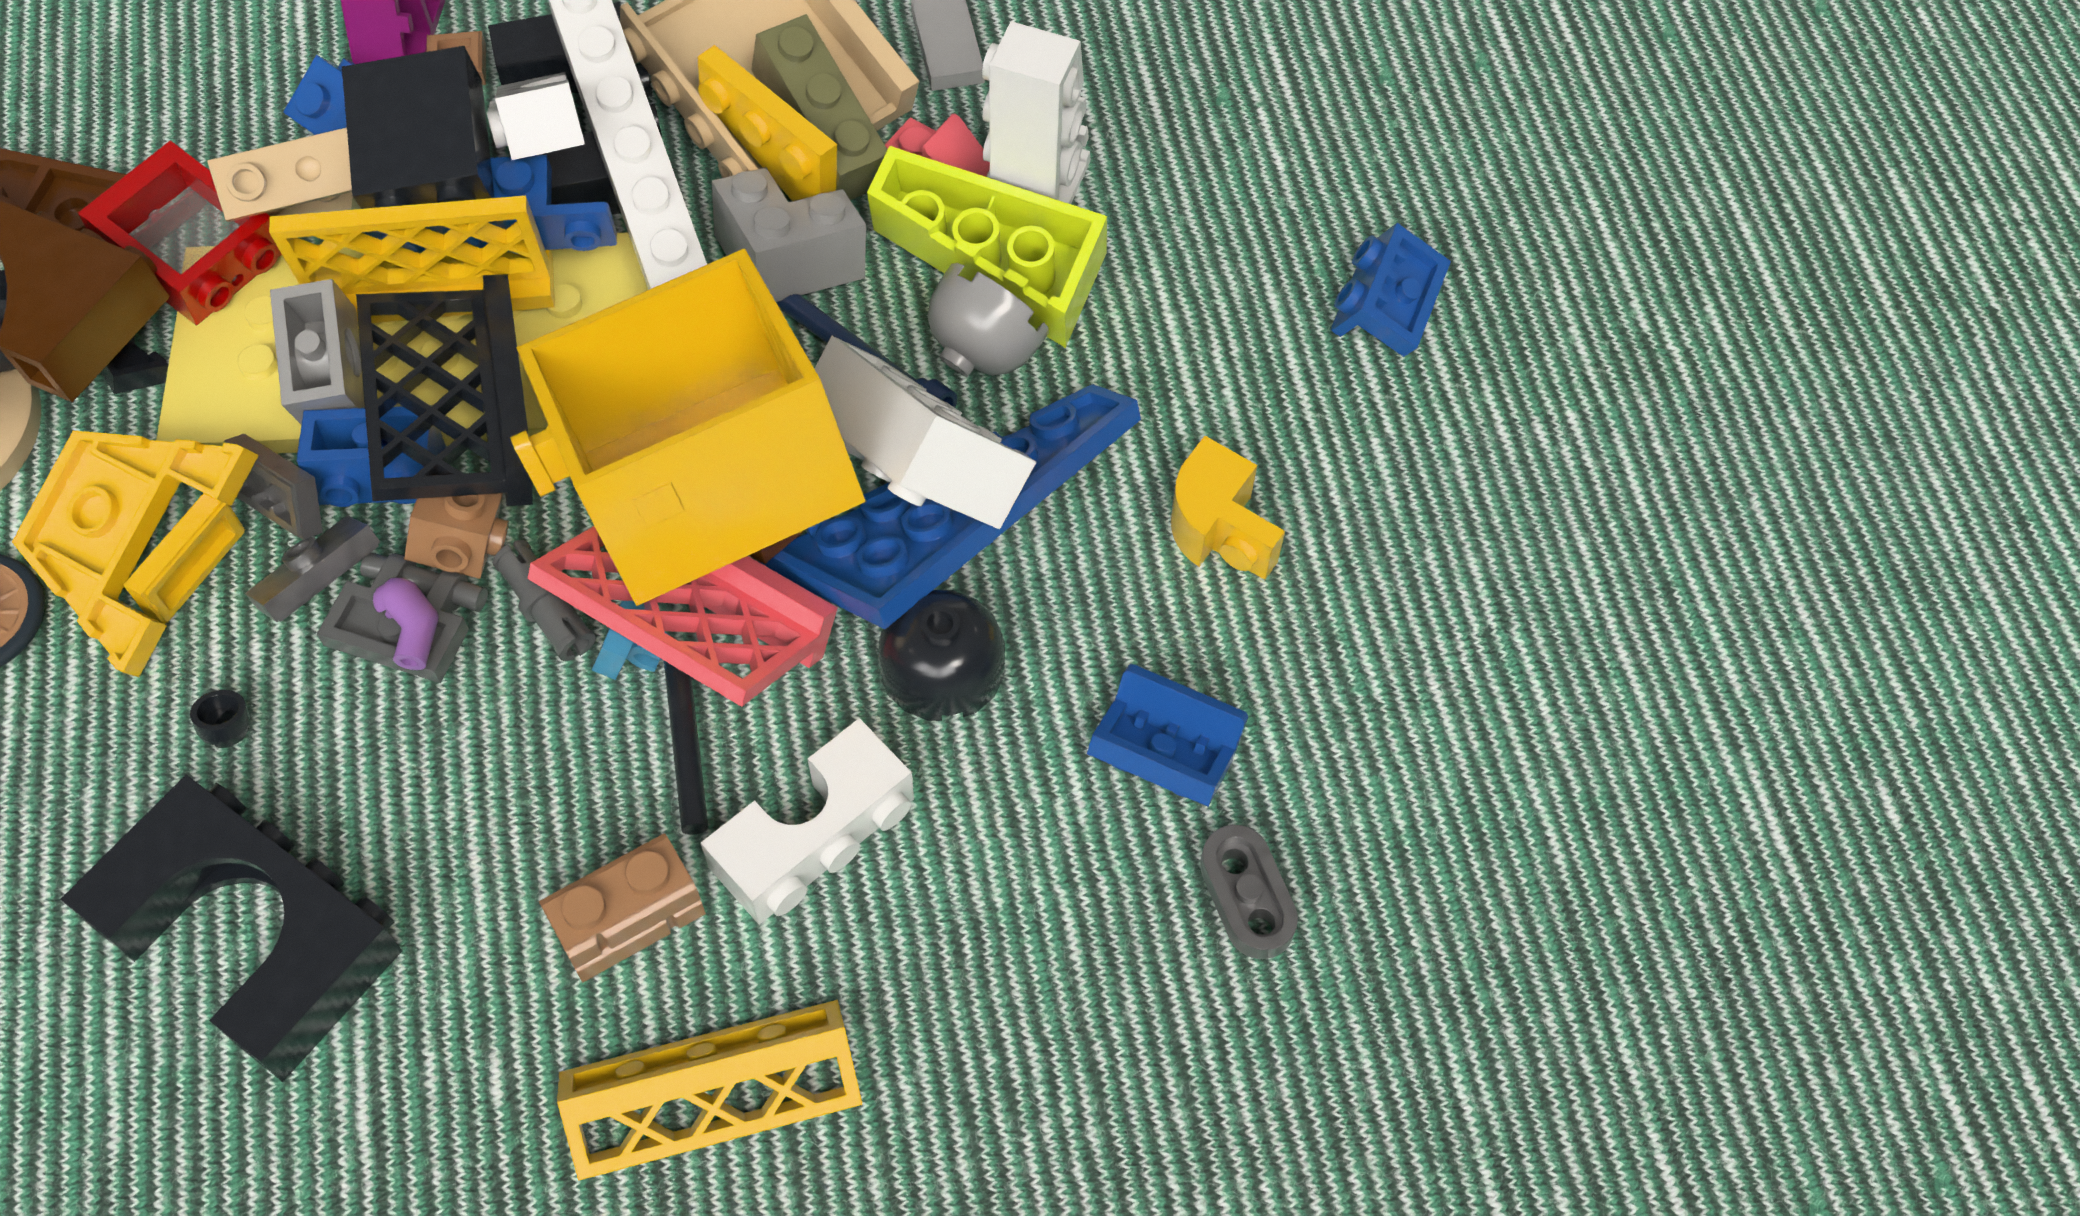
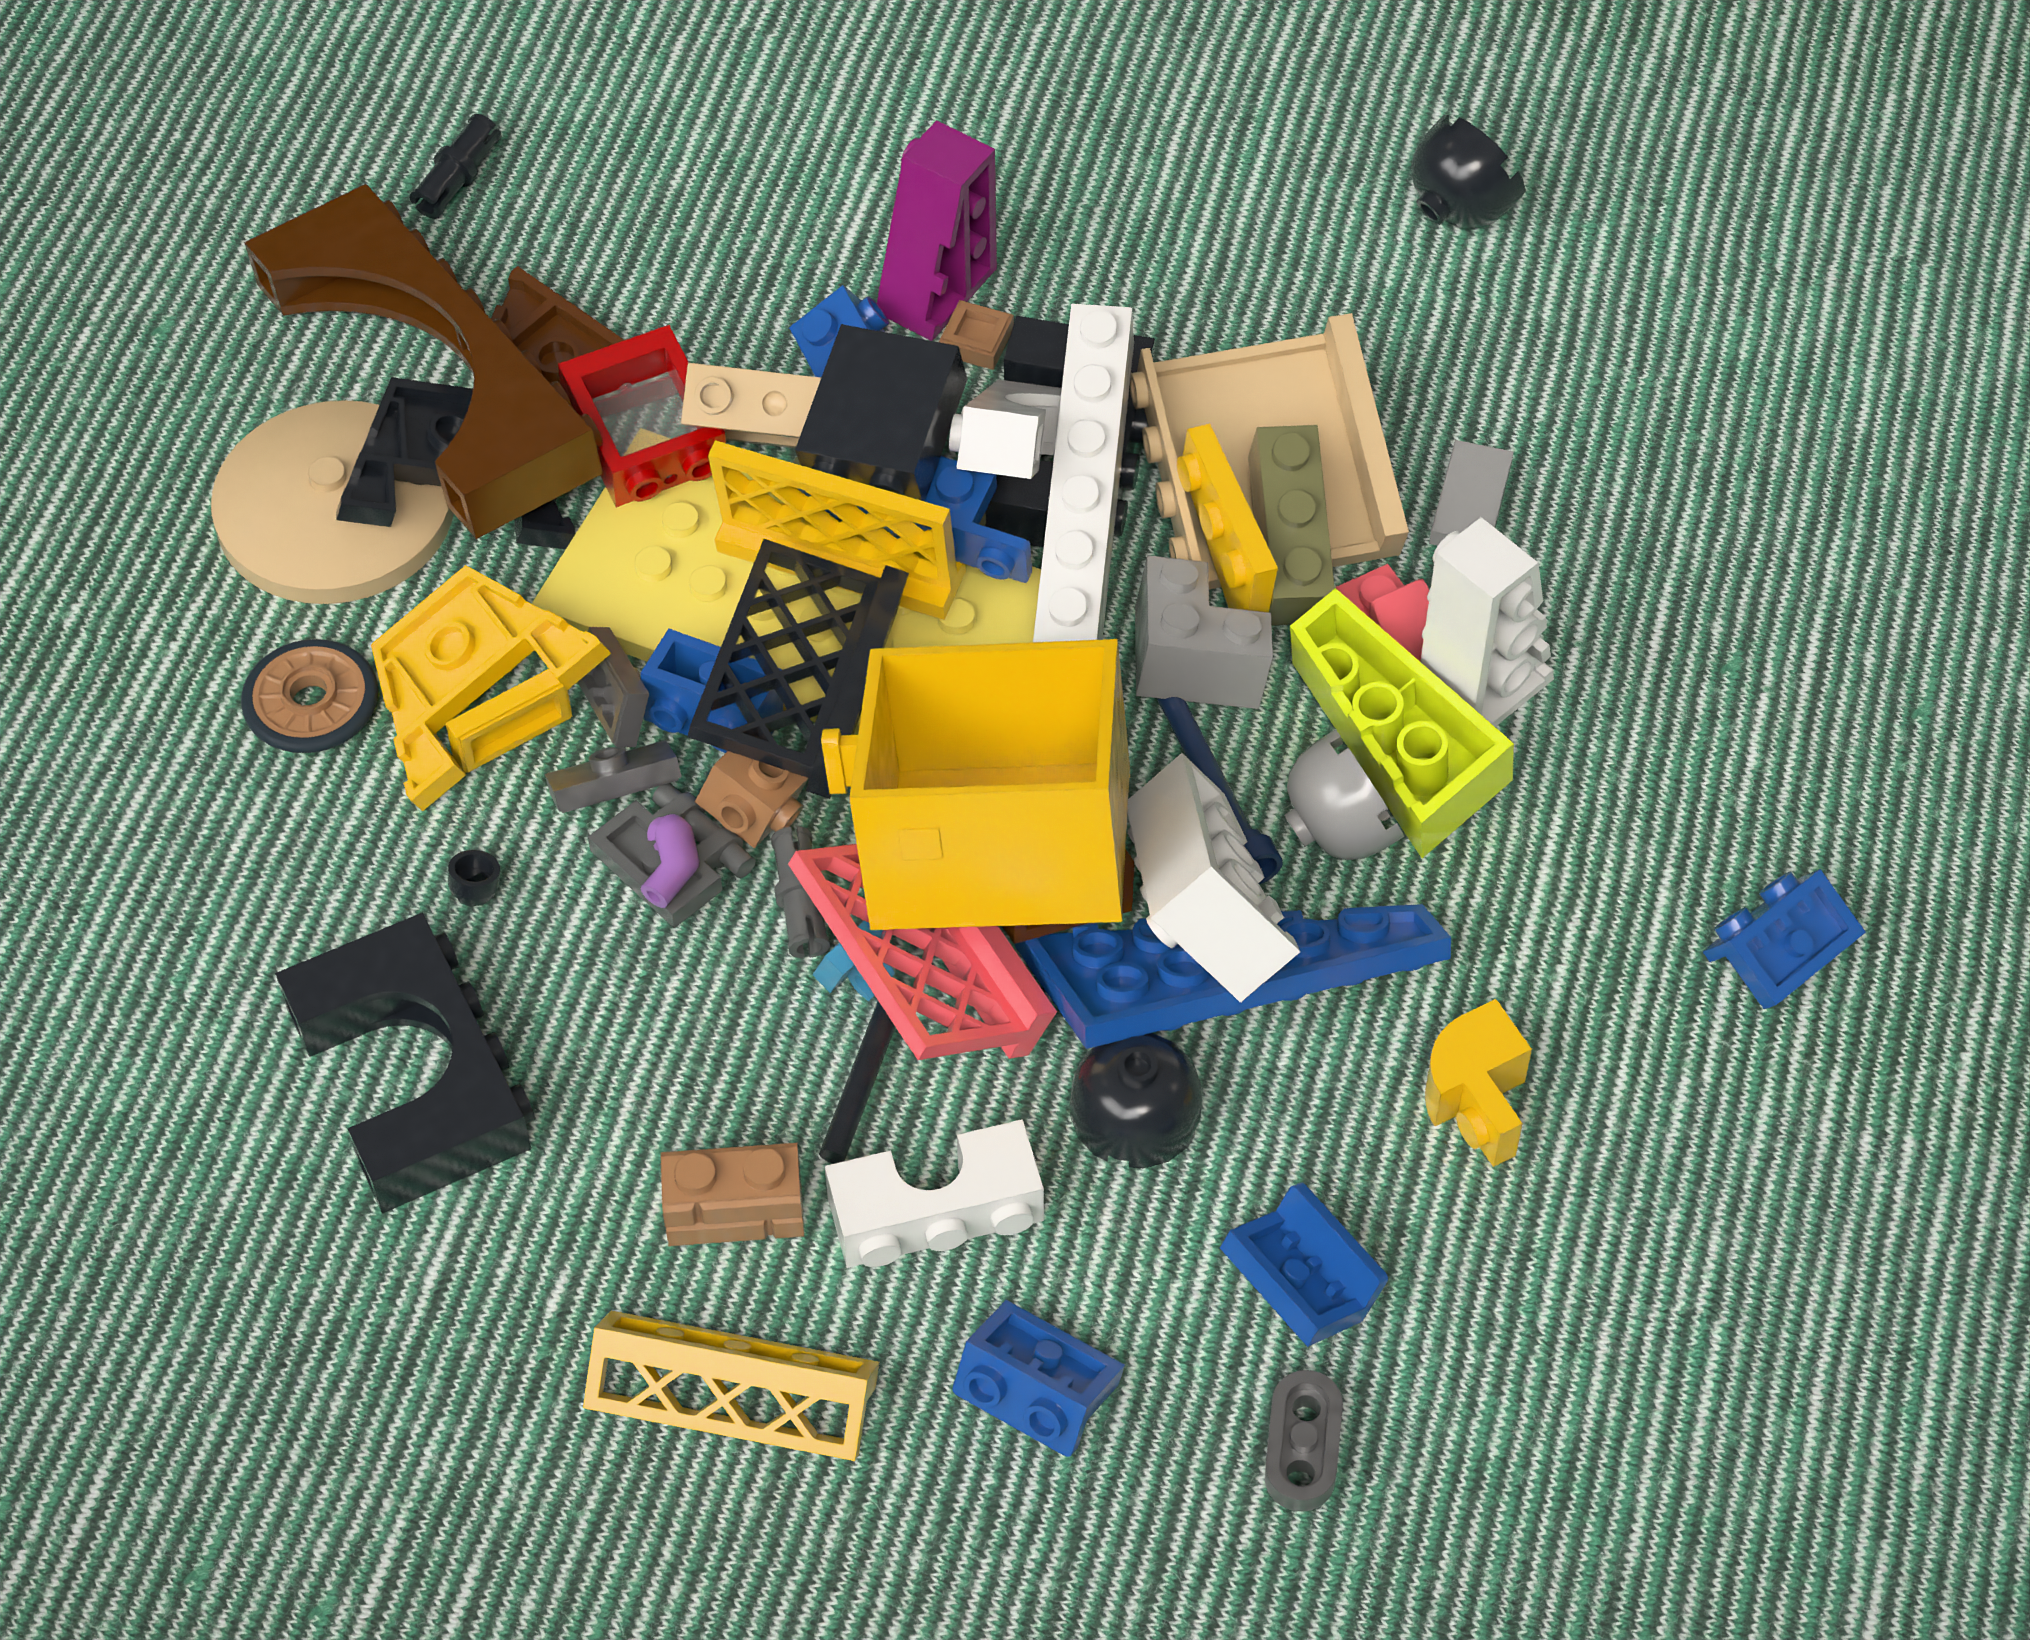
camera: 30 degrees right, 5 degrees down
light grey brick [270,279,365,425] -> none
none -> blue bracket [952,1300,1125,1457]

